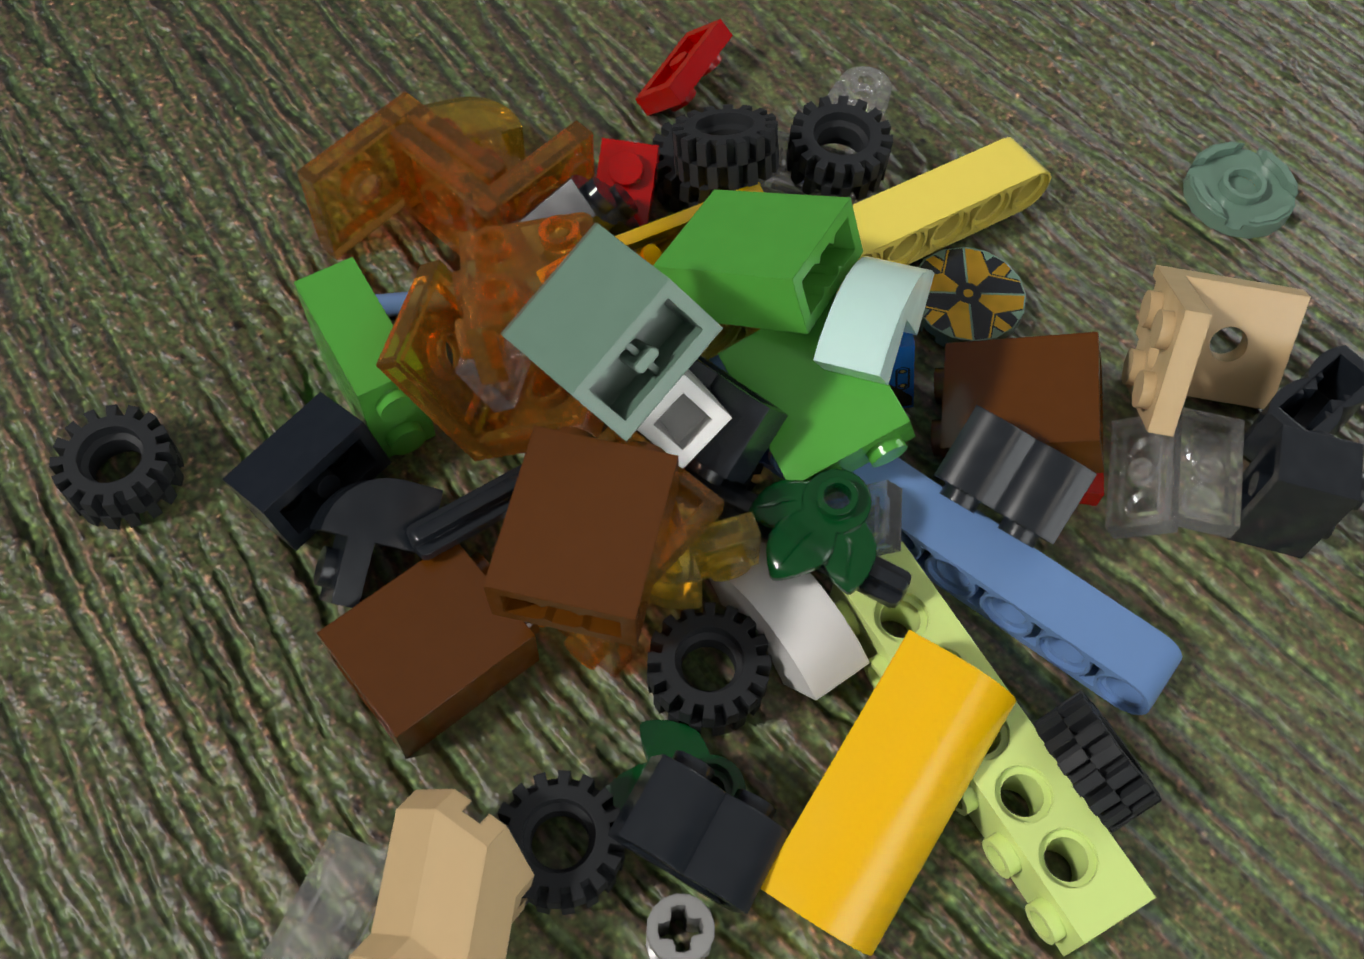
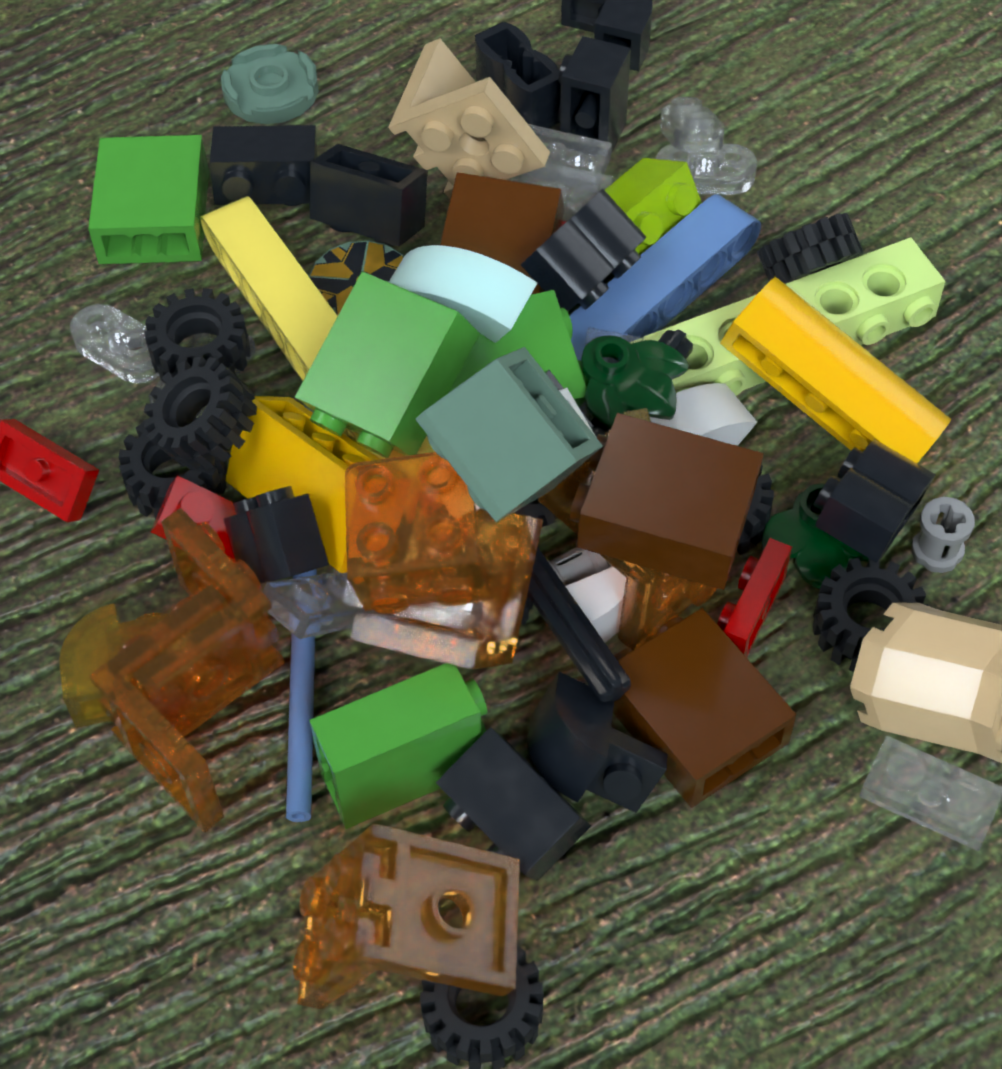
camera: 80 degrees left, 5 degrees down
none -> bright green brick [88,135,209,264]
none -> black brick [210,125,318,206]
none -> clear orange bracket [293,823,520,1009]
none -> black brick [310,144,428,247]
none -> lime brick [605,158,702,255]
none -> clear plate [656,143,757,195]
none -> clear plate [660,97,725,153]
none -> red plate [717,538,792,658]

